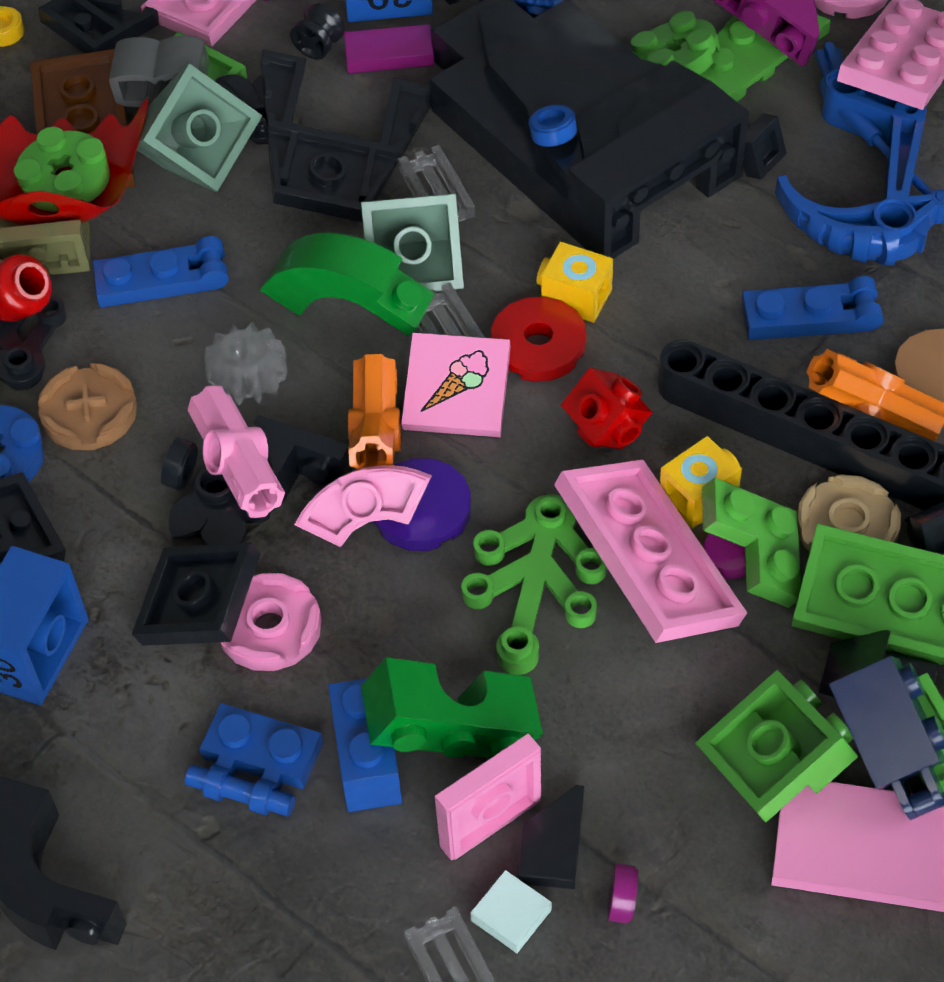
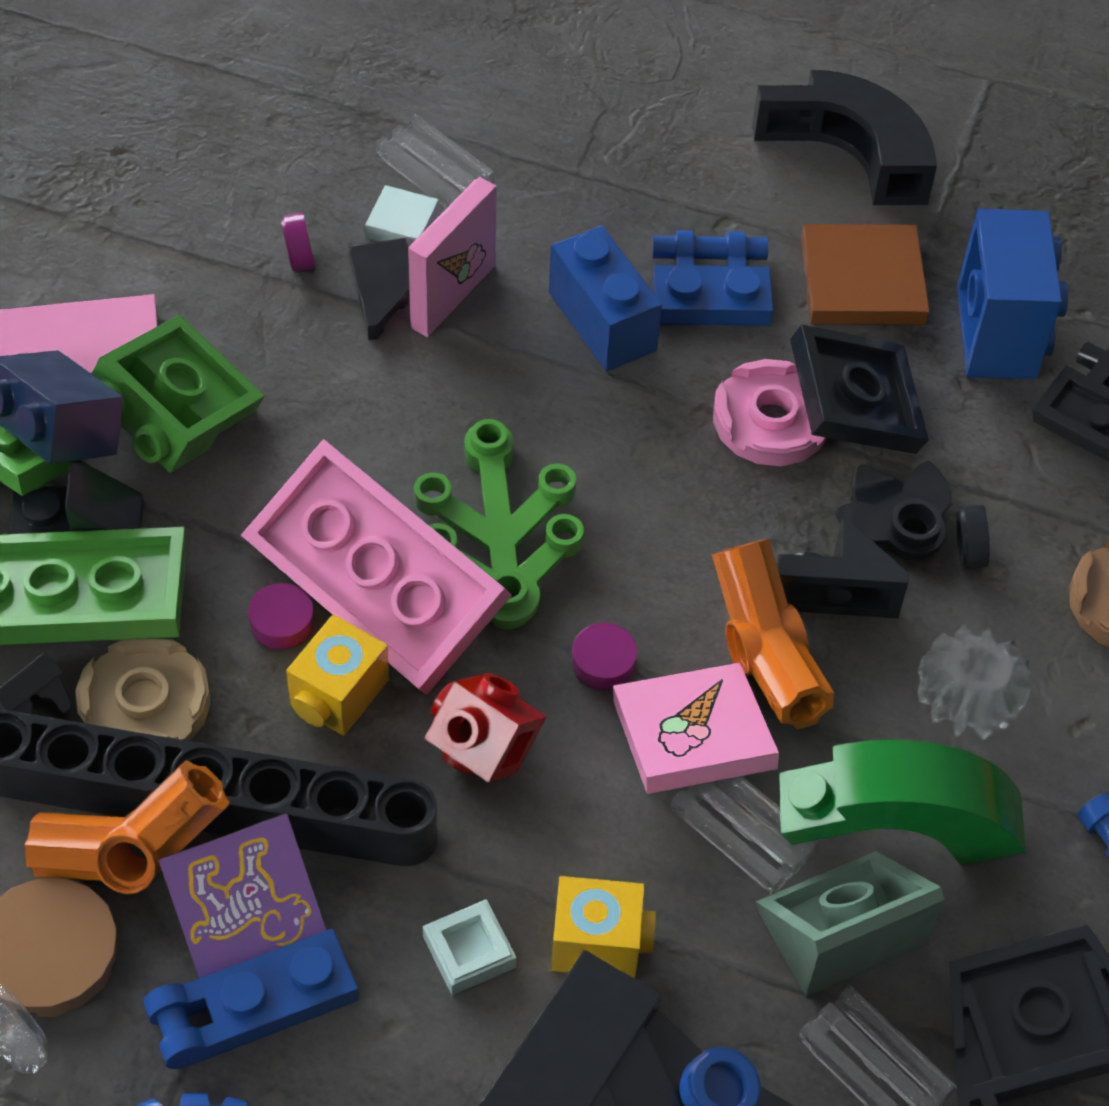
camera: 155 degrees right, 0 degrees up
bright pink piece [187,386,285,518] -> none
bright pink tile [295,465,432,547] -> none
green arch [361,657,543,758] -> none
dark purple tile [373,458,471,551] -> none
red tile [491,297,587,382] -> none
bright green plate [702,478,801,608] -> none
none -> medium lavender sticker [159,813,326,978]
none -> light aqua tile [423,899,517,996]
none -> magenta tile [572,623,637,690]
none -> dark orange tile [801,224,929,325]

